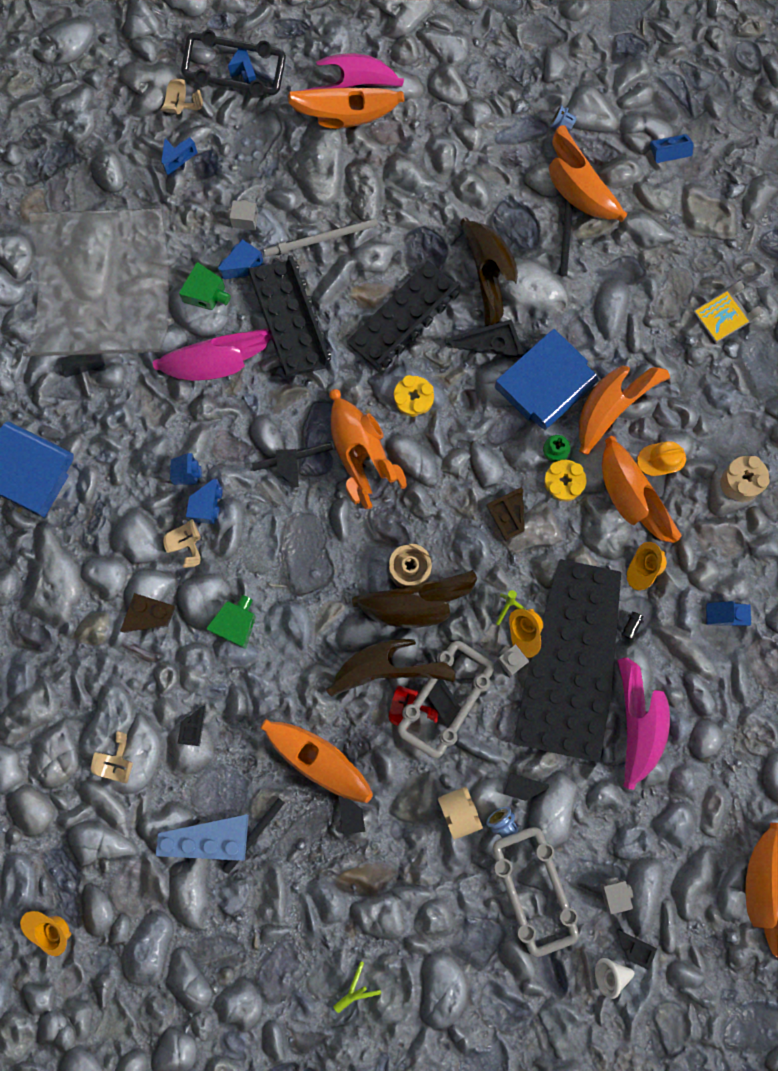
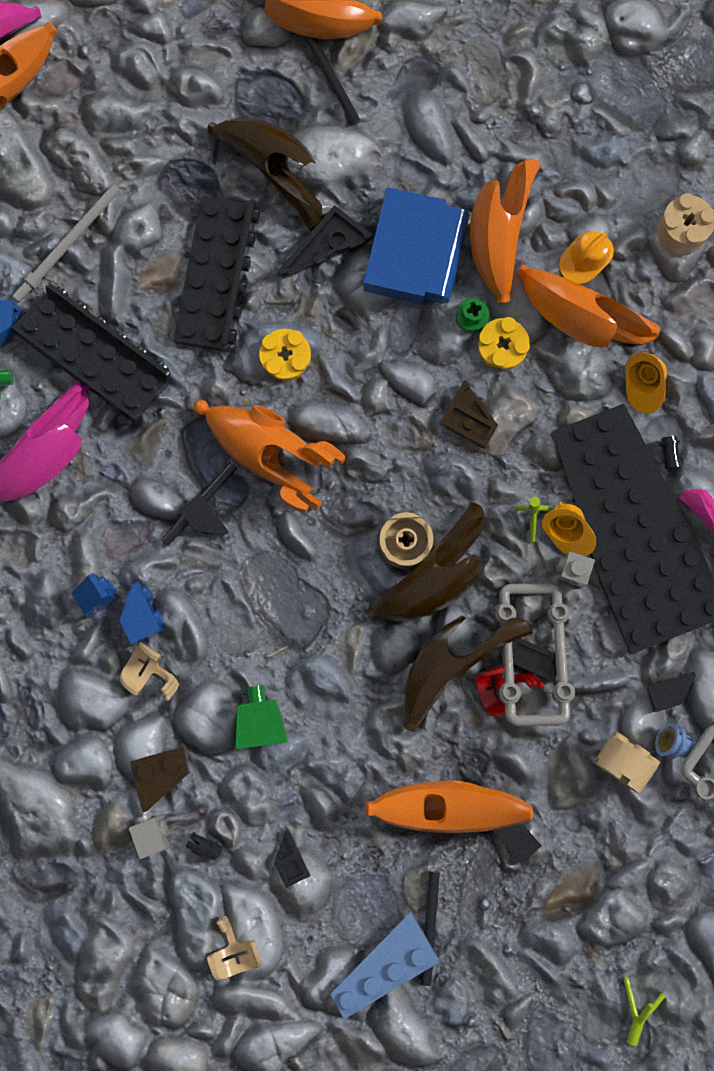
camera: 35 degrees left, 5 degrees up
flag [693,281,763,344] -> none
none -> light grey brick [129,813,170,859]
none -> black pin [186,832,223,862]

